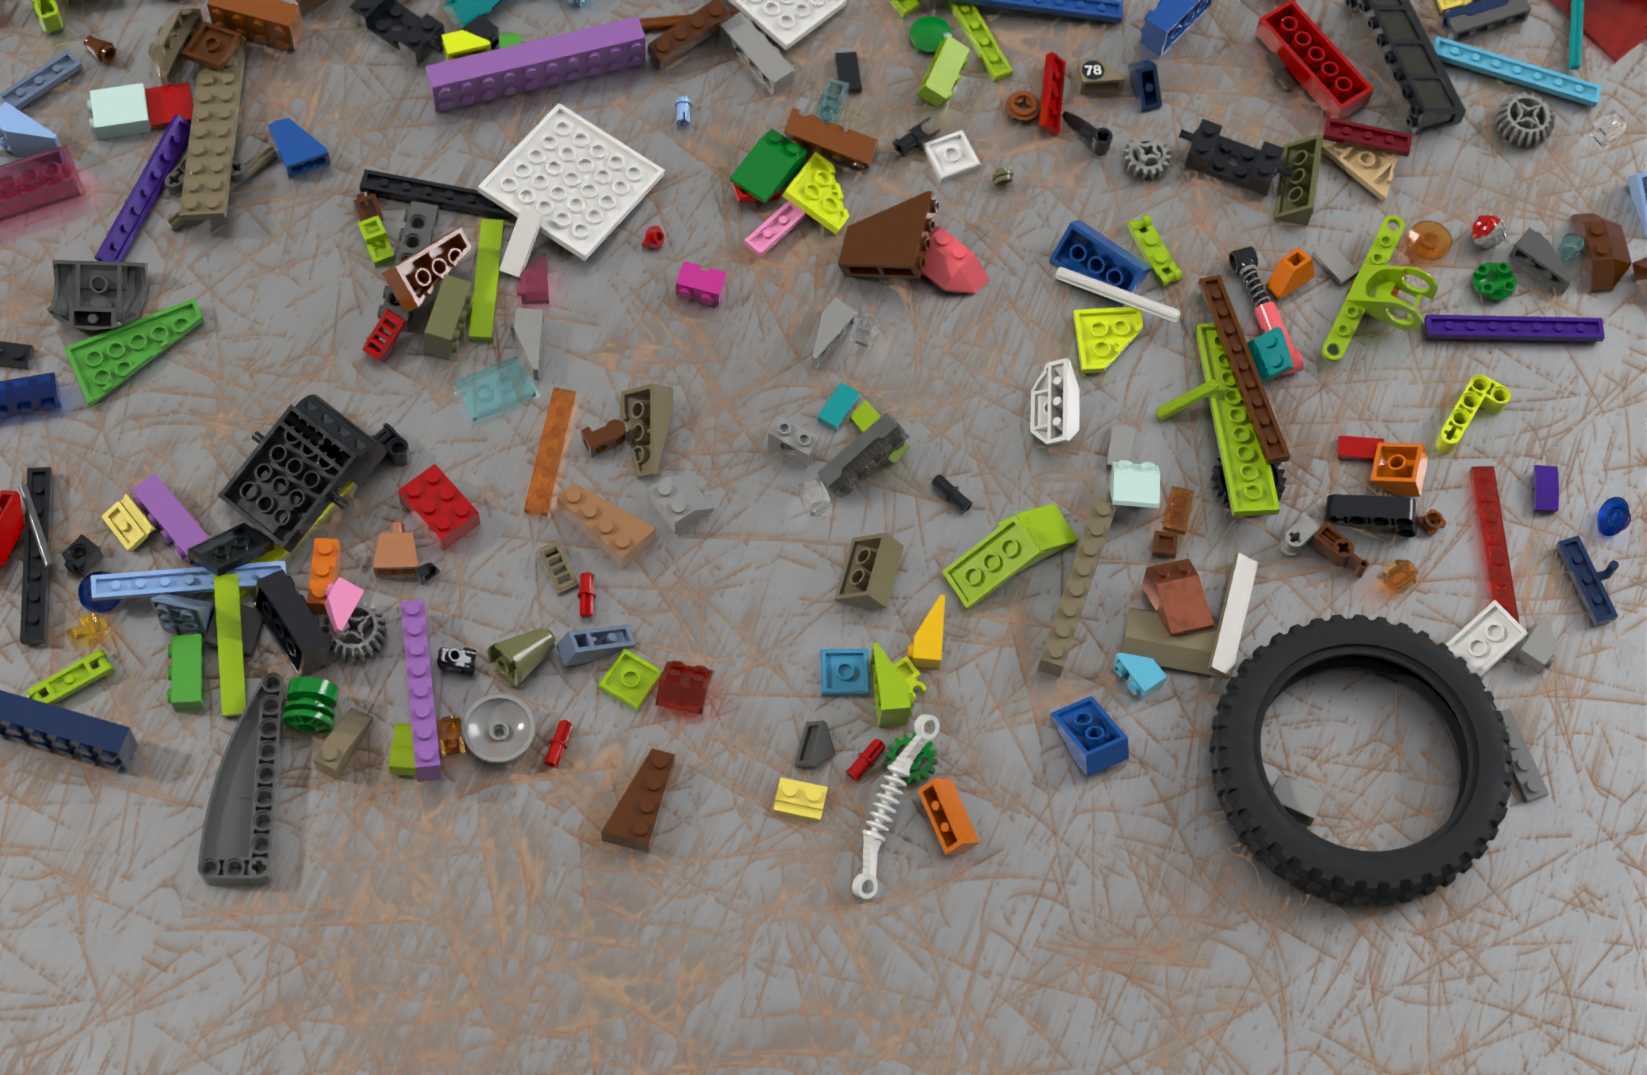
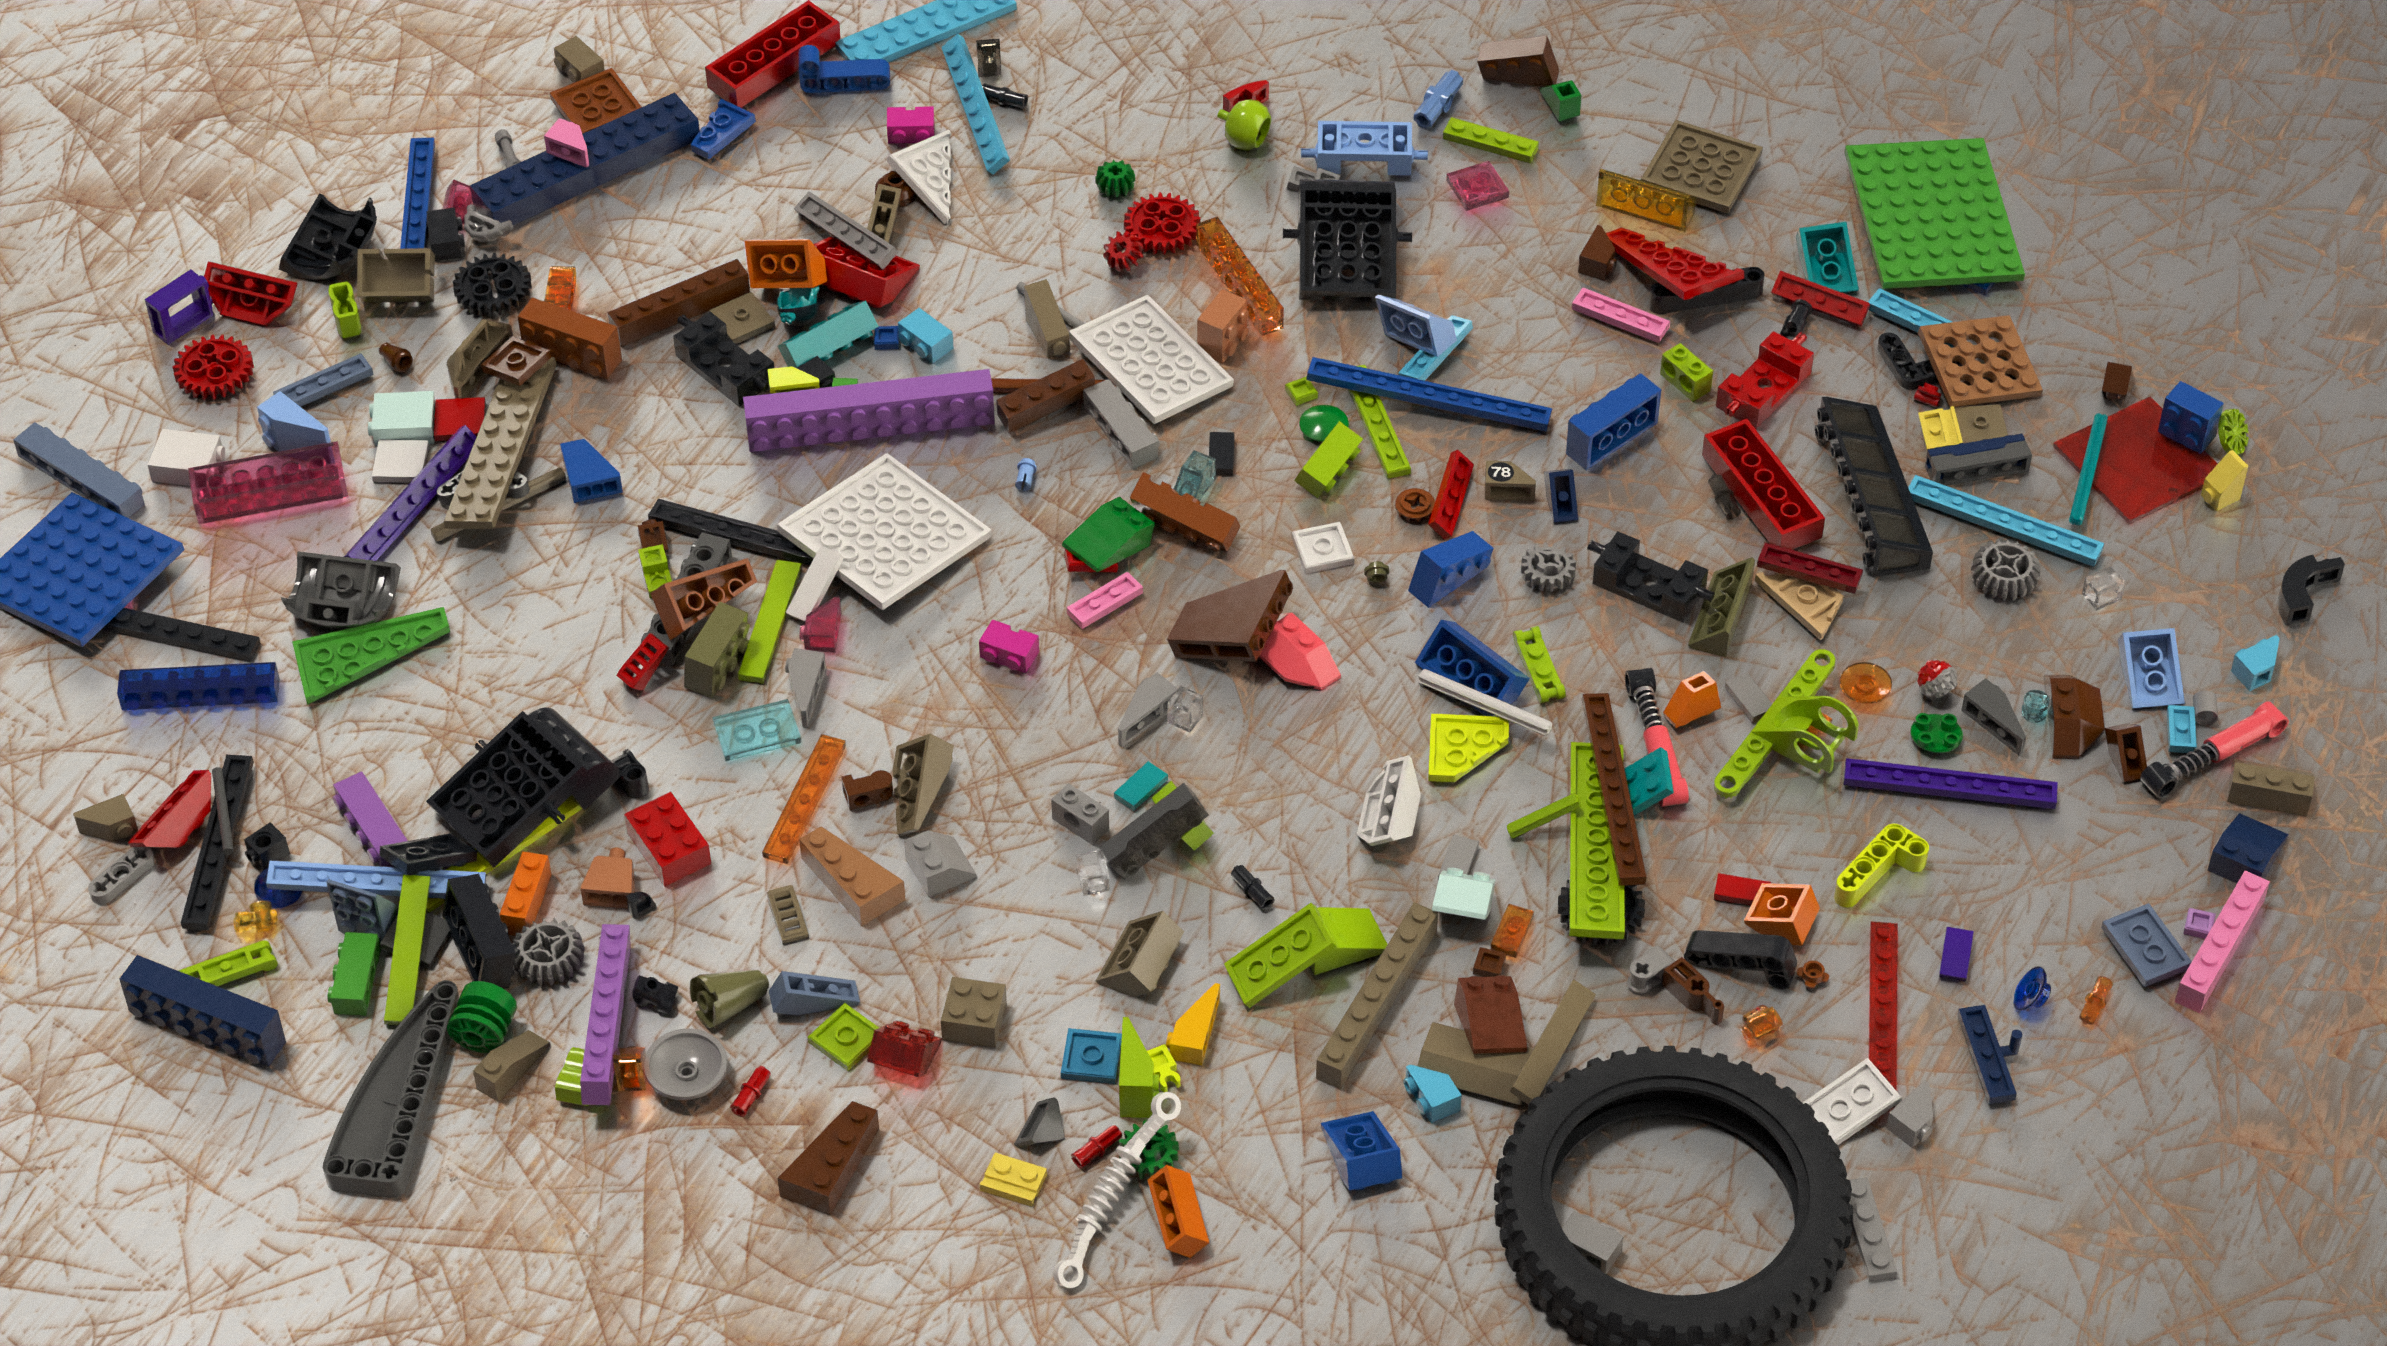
camera: 15 degrees right, 15 degrees down
light yellow plate [101,494,156,552] -> none
bright pink slope [324,577,364,637] -> none
red axle [577,572,596,619] -> none
red plate [641,226,664,249] -> none
neon yellow plate [782,152,849,234] -> none
black piece [893,116,941,157] -> none
black piece [1062,111,1113,156] -> none
none -> white tile [372,439,429,483]
none -> dark tan brick [941,977,1007,1048]
none -> blue wedge [1408,531,1494,608]

